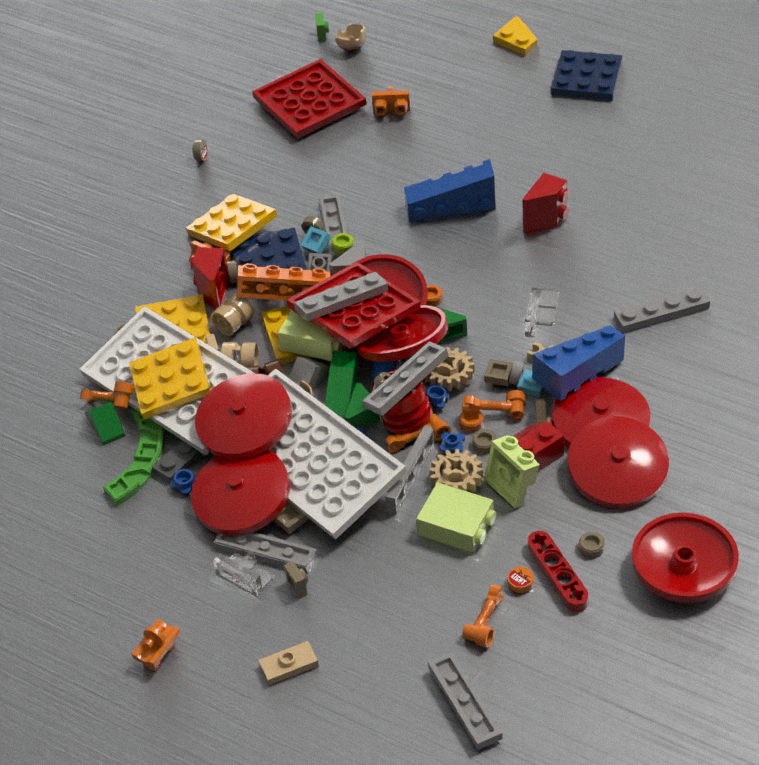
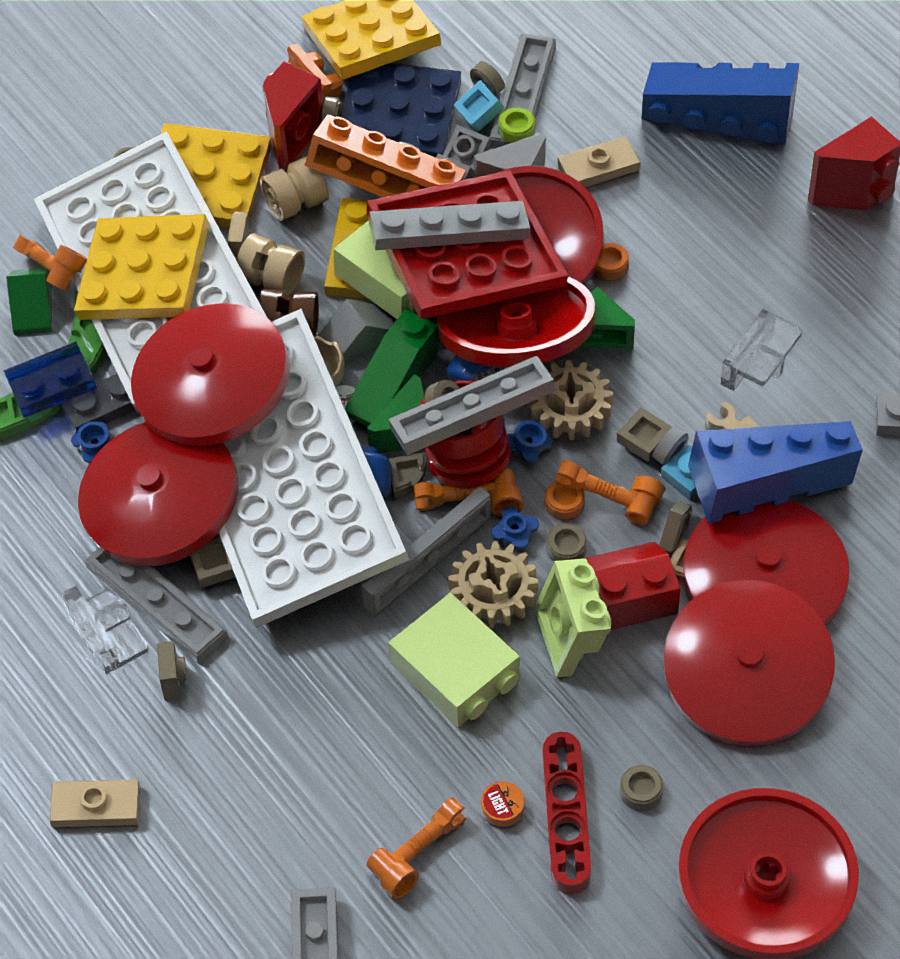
camera: 20 degrees right, 10 degrees up
none -> clear blue plate [3,341,97,418]
none -> dark tan tile [388,452,426,499]
none -> tan plate [557,136,640,187]

